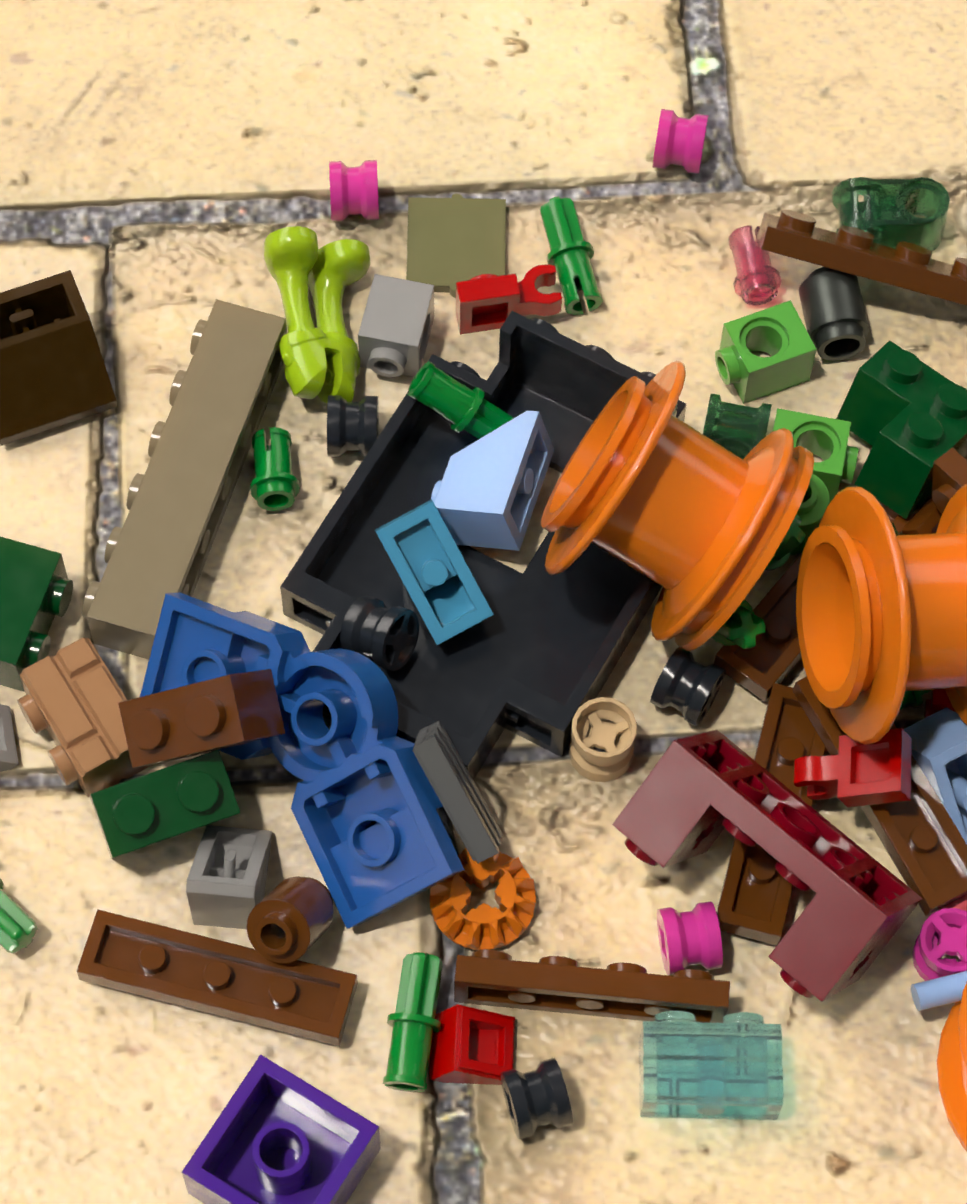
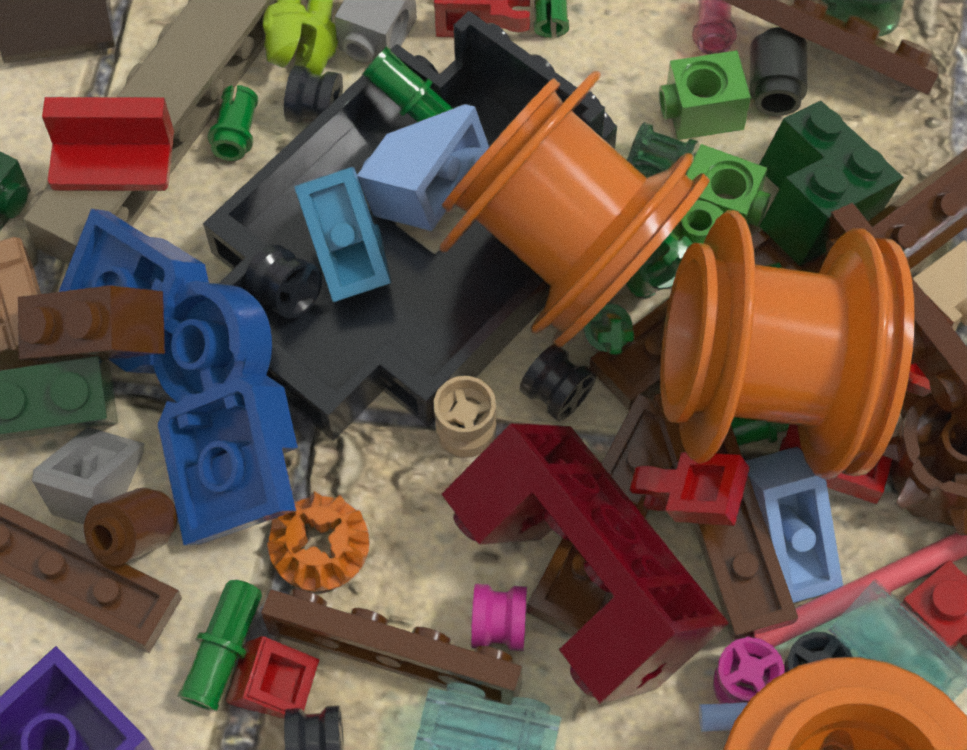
camera: 15 degrees right, 0 degrees up
dark grey tile [412,720,502,863] -> none
none -> red panel [42,97,174,191]

